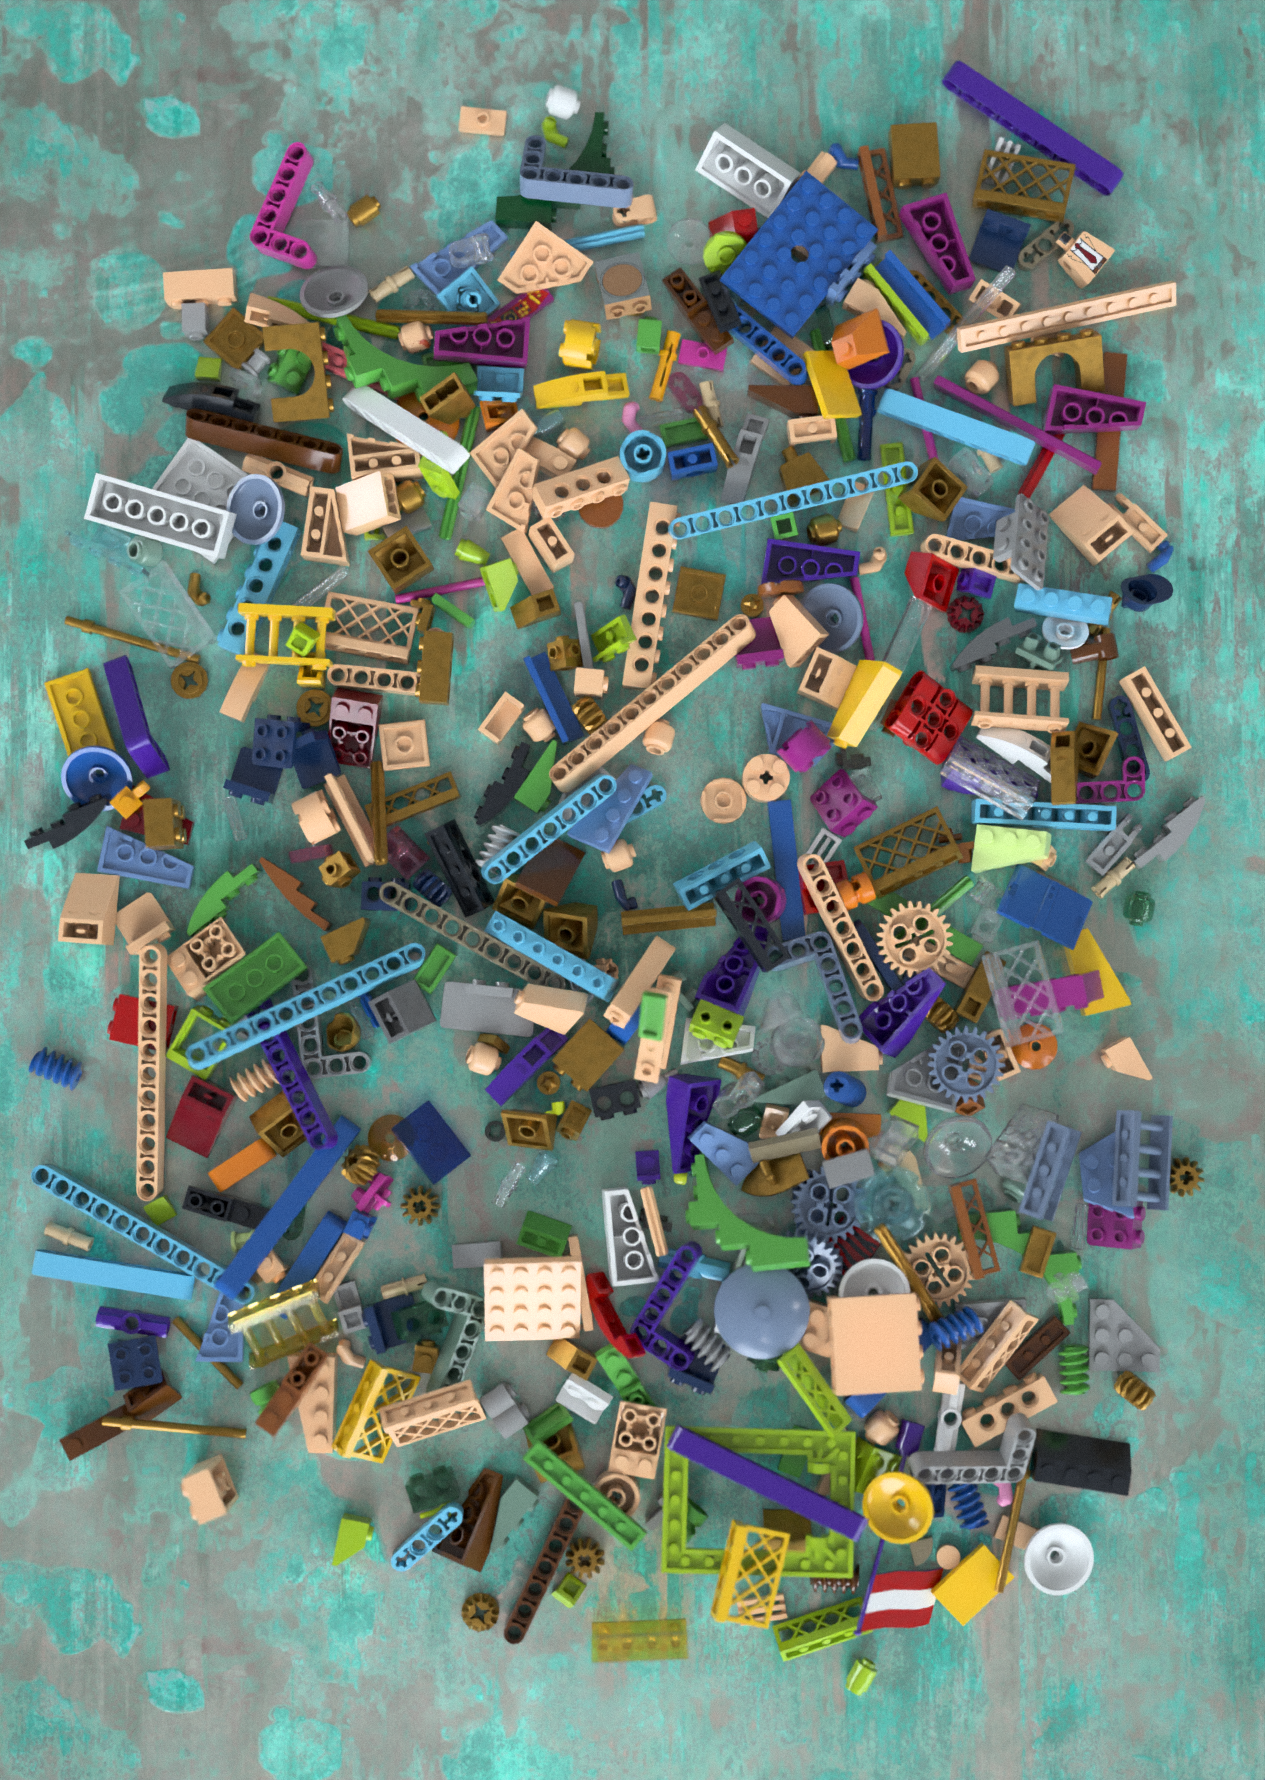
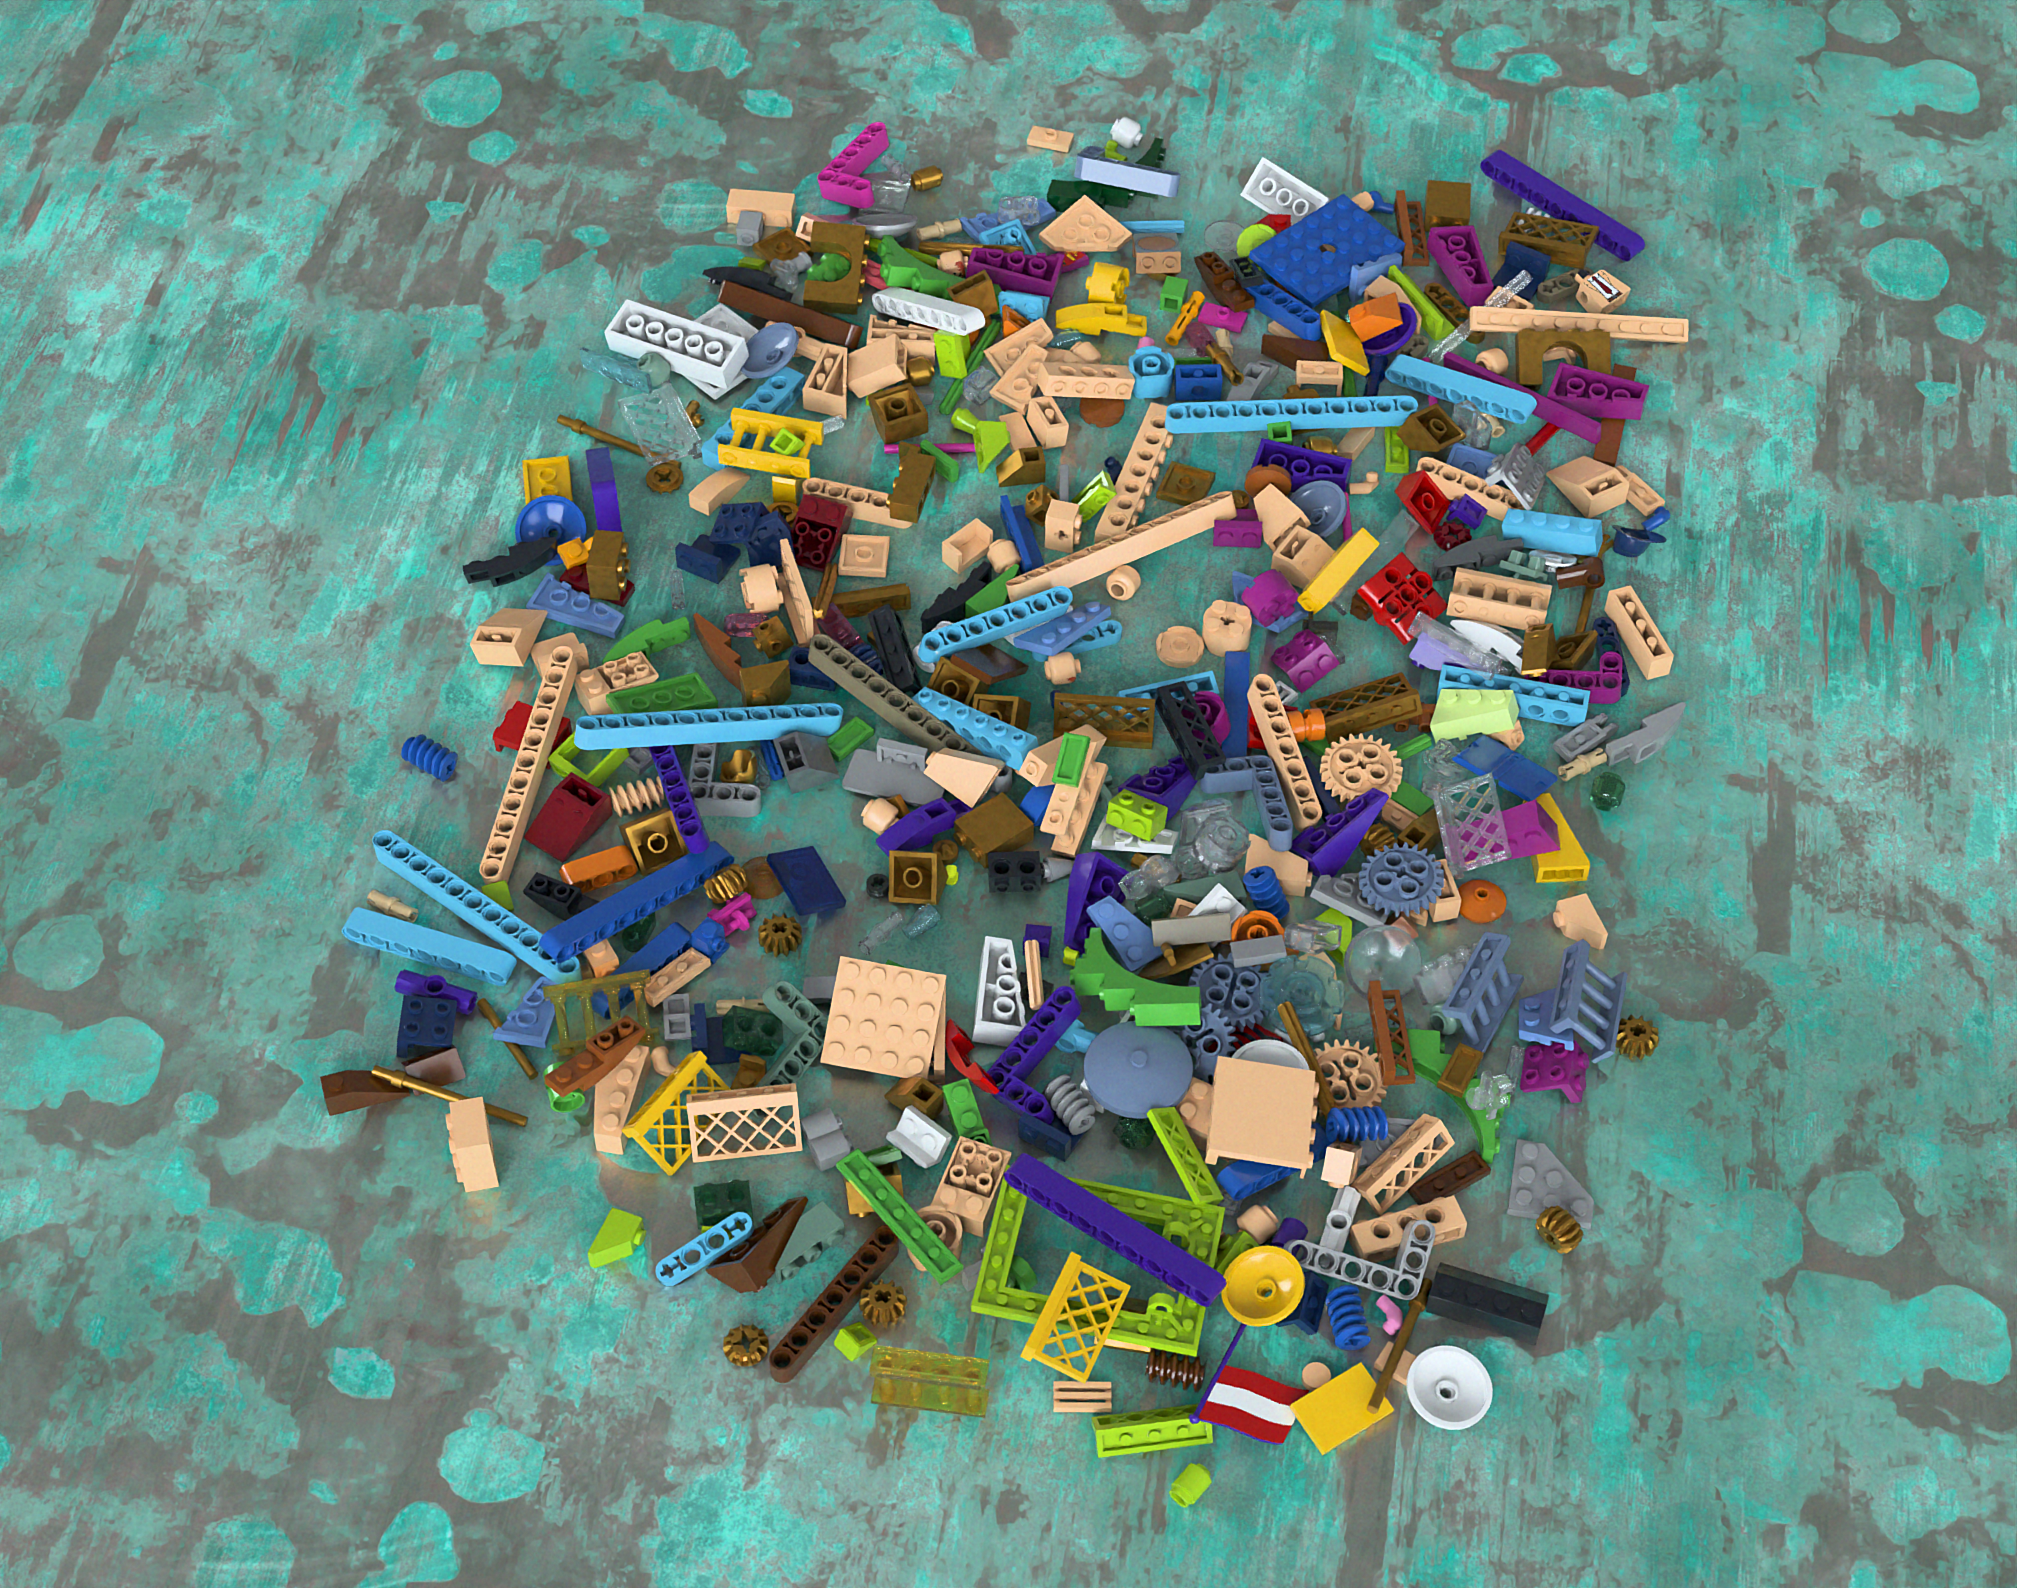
camera: 10 degrees right, 35 degrees down
light nougat fence [325,591,419,665] -> none
pearl gold bracket [556,1100,592,1141] -> none
pearl gold gear [572,695,608,735] -> none
light nougat piece [612,194,658,228] -> none
blue fence [874,250,951,341] -> none
dark tan tile [909,1536,933,1566] -> none
bright green piece [1058,1344,1090,1395] -> none

